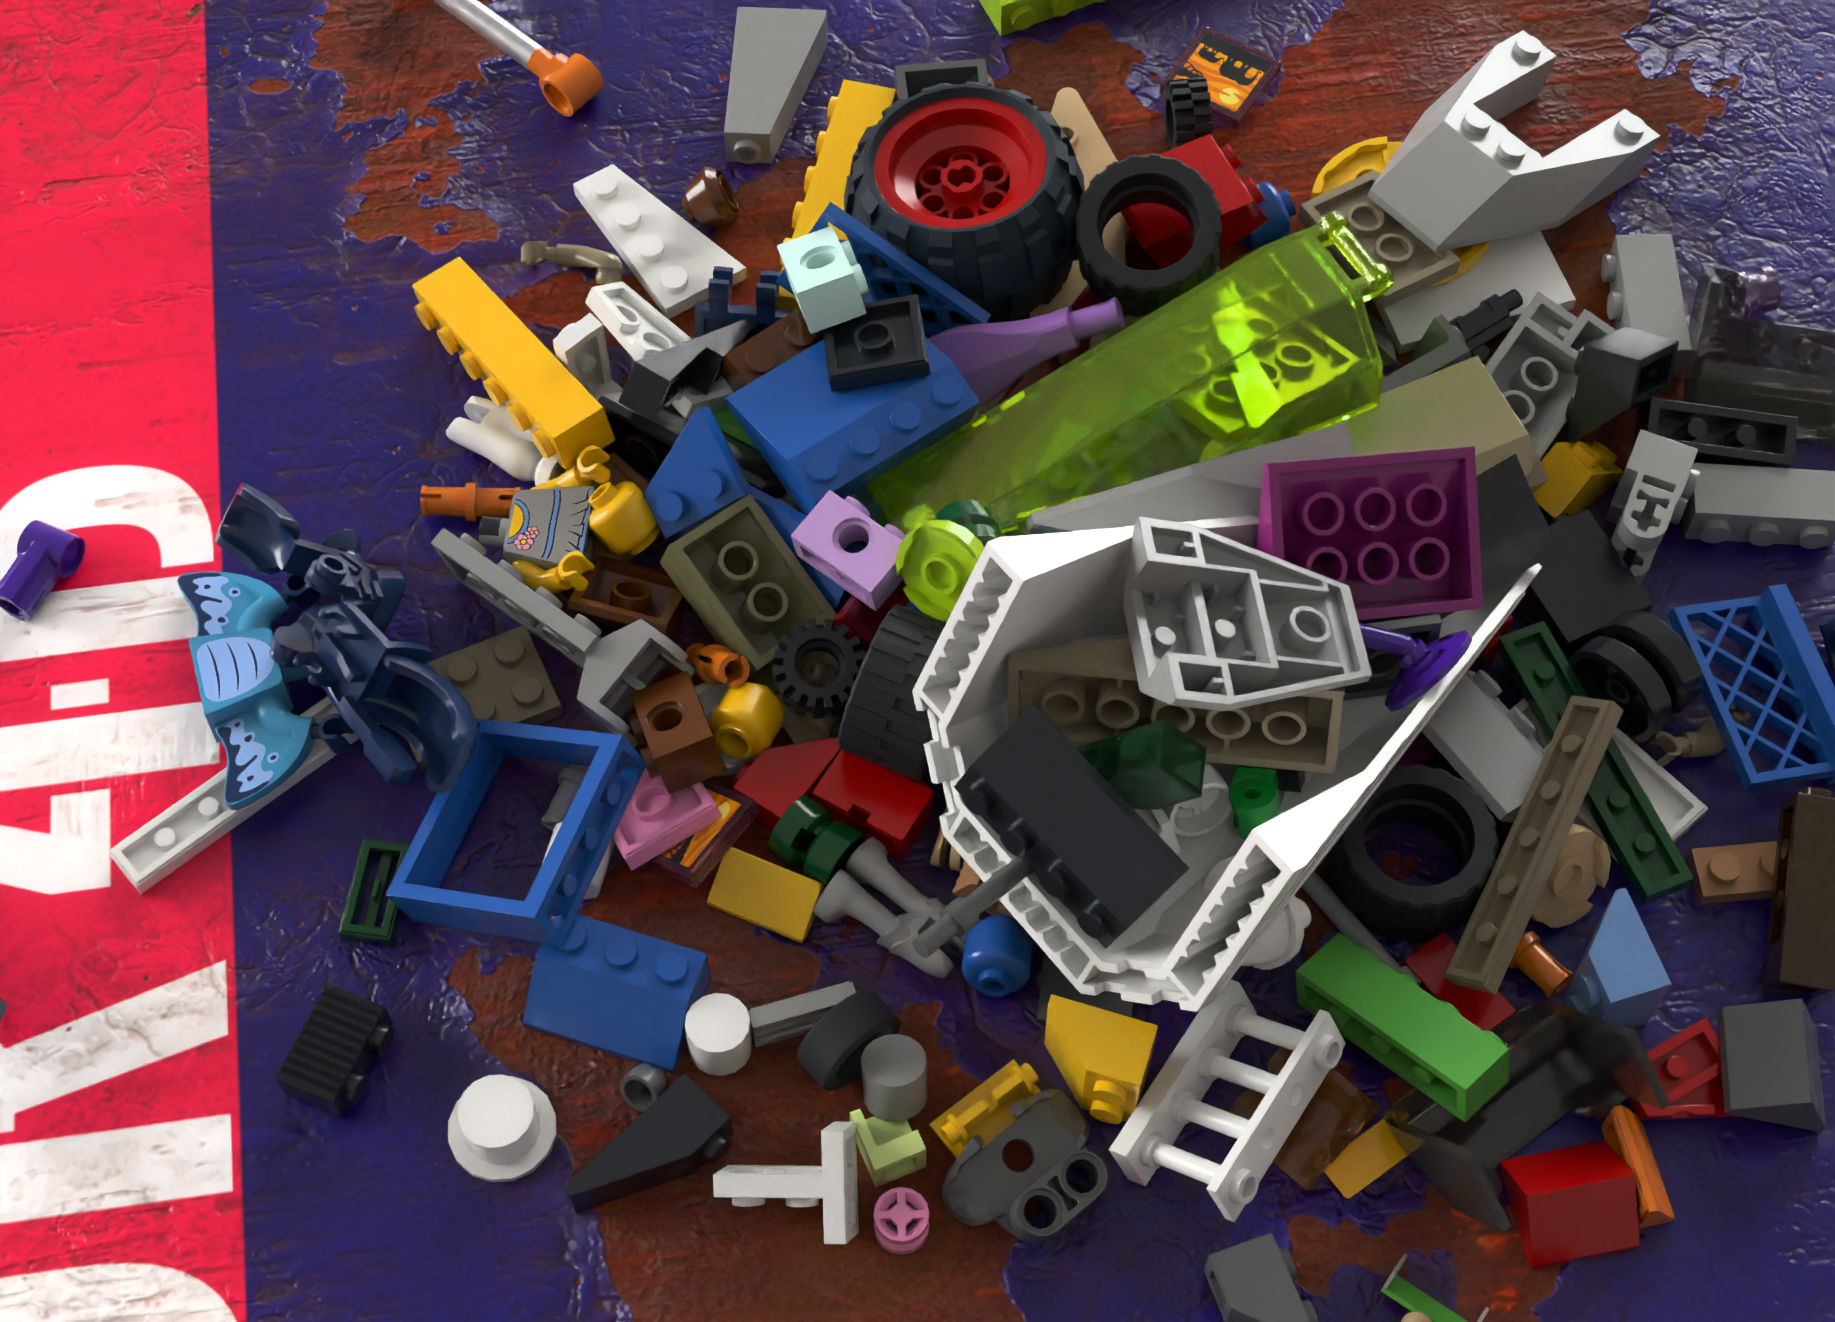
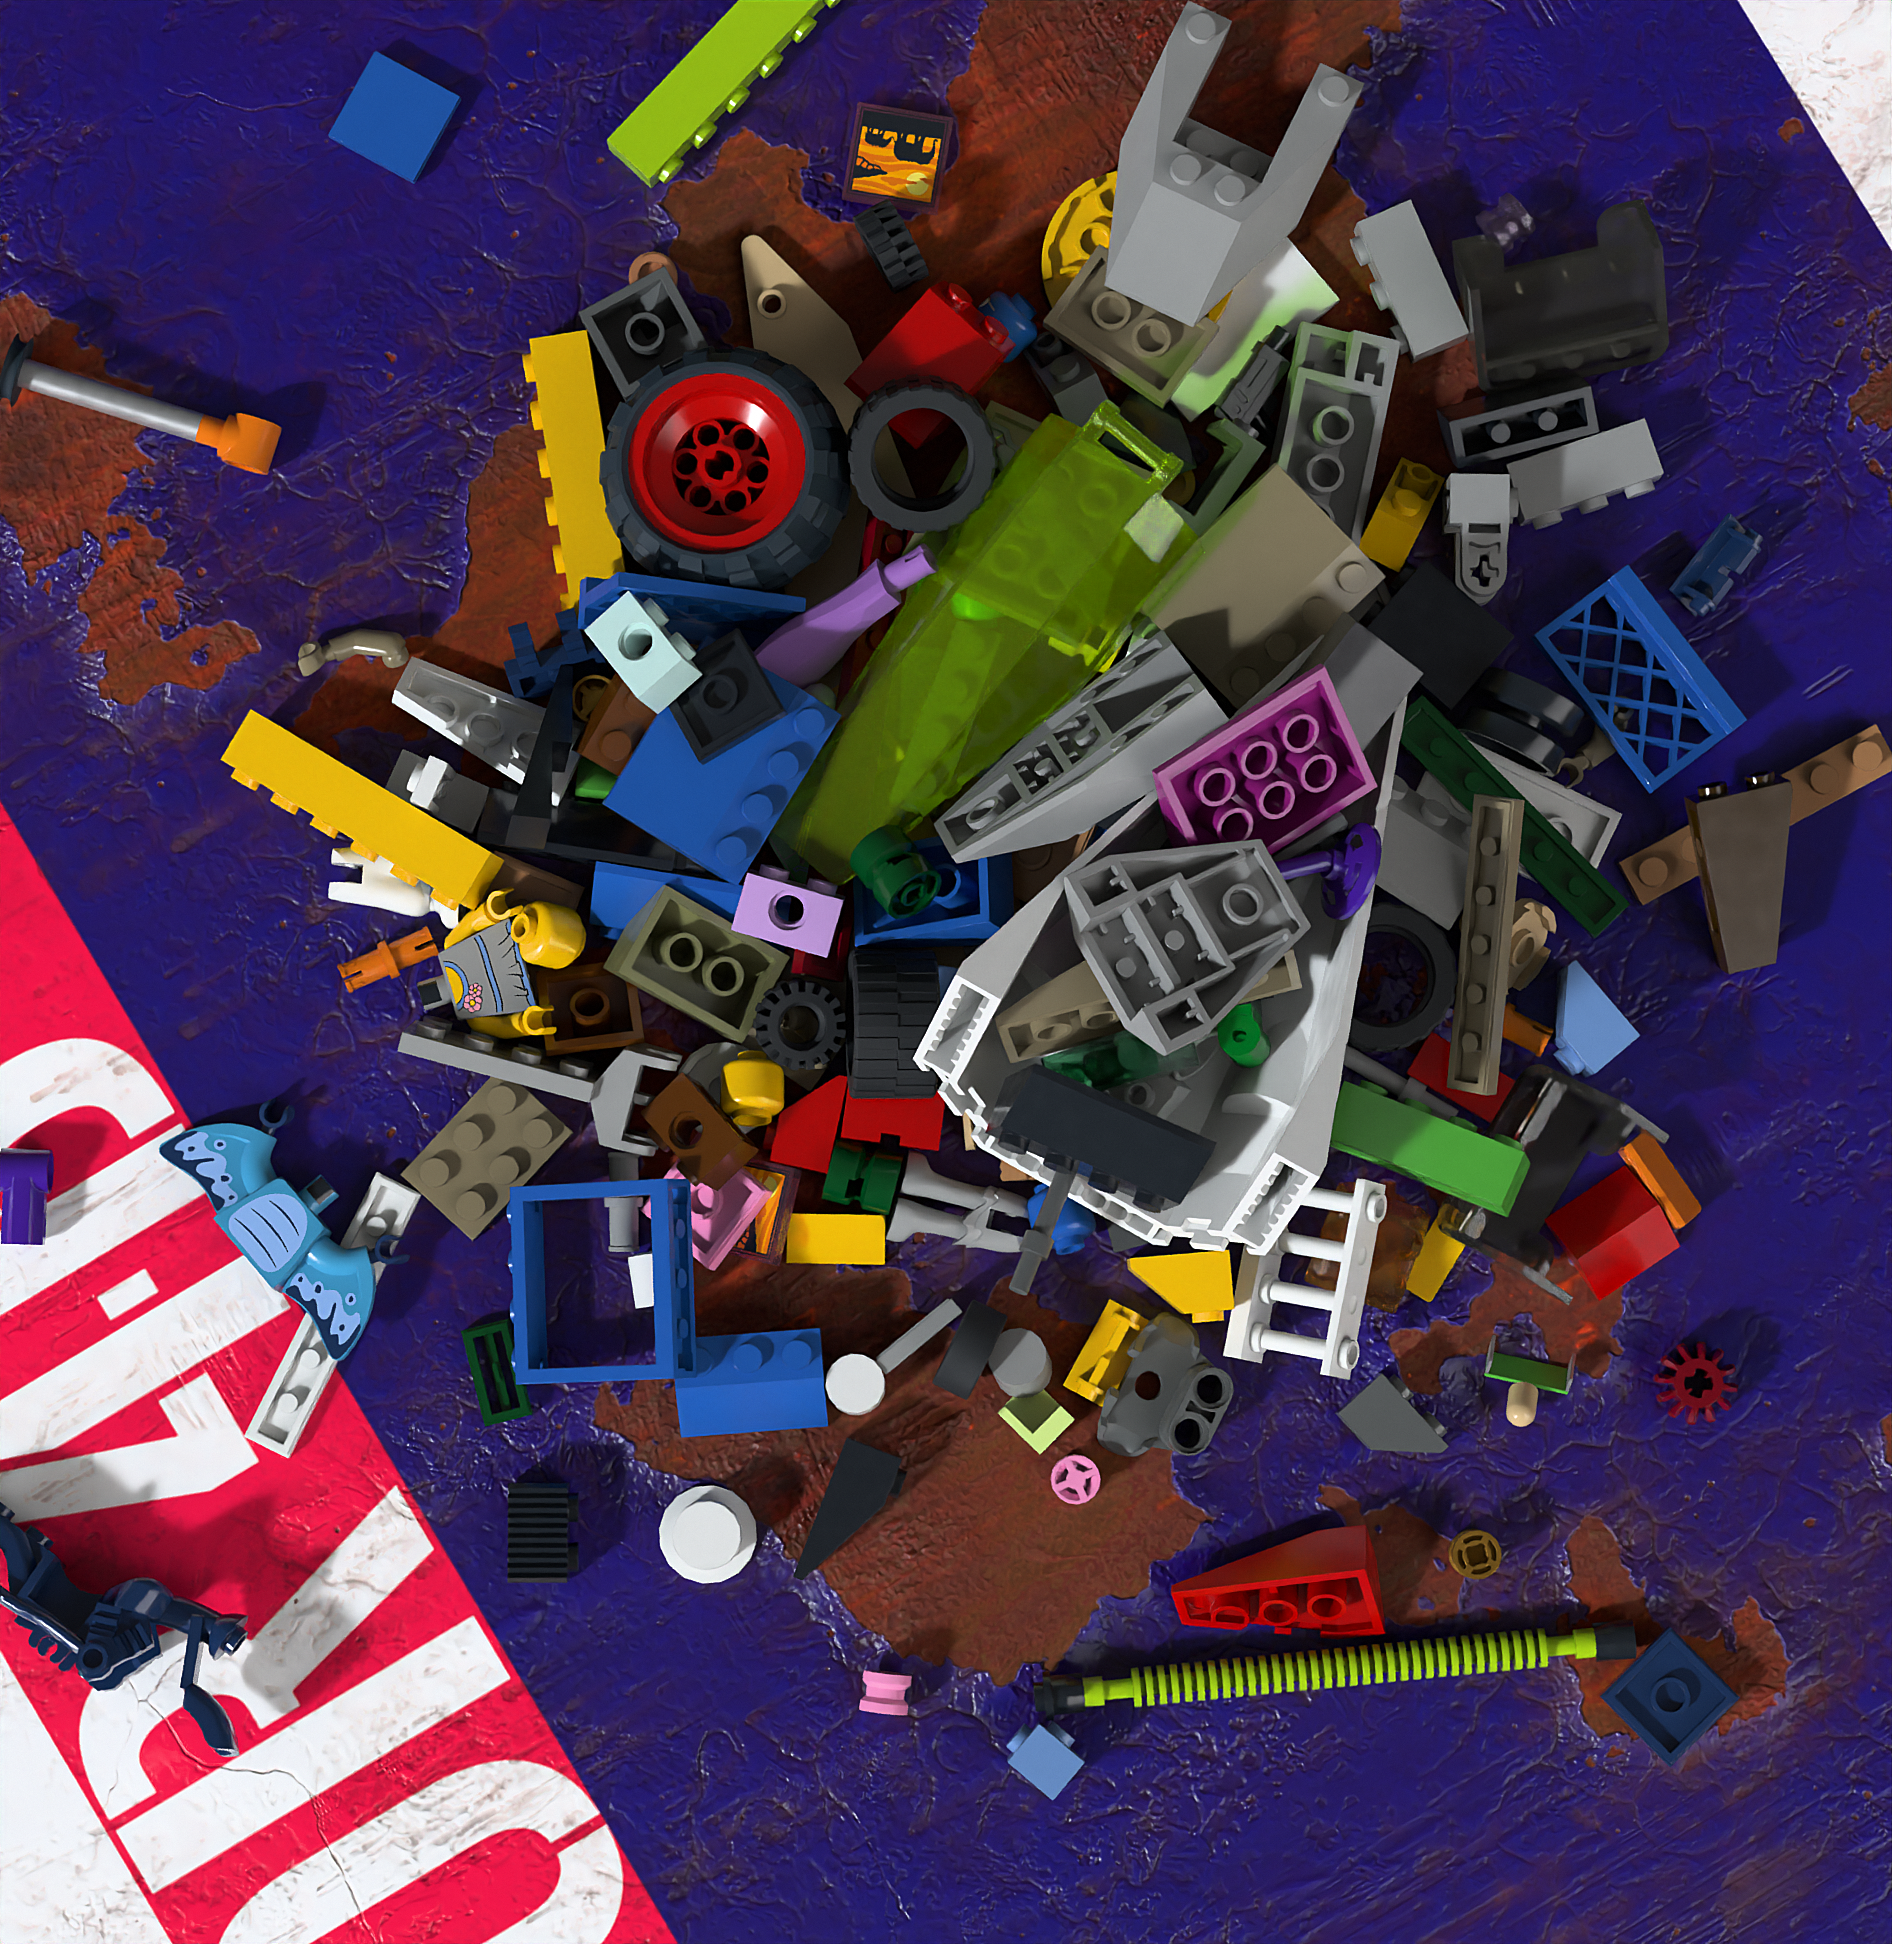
camera: 25 degrees left, 25 degrees up
dark blue piece [215,482,481,794] -> none
white wing [573,164,747,319] -> none
dark grey hinge [620,1063,669,1112] -> none
blue wing [643,406,752,539] -> none
reddish brown cone [681,167,739,228] -> none
orange pin [685,643,750,687] -> none
white bracket [713,1121,859,1244] -> none
light grey slope [724,7,828,164] -> none
lime tile [895,520,984,622] -> none
black slope [1565,327,1679,441] -> none
red wing [1612,1018,1741,1120] -> none
dark grey slope [1717,998,1826,1132] -> none

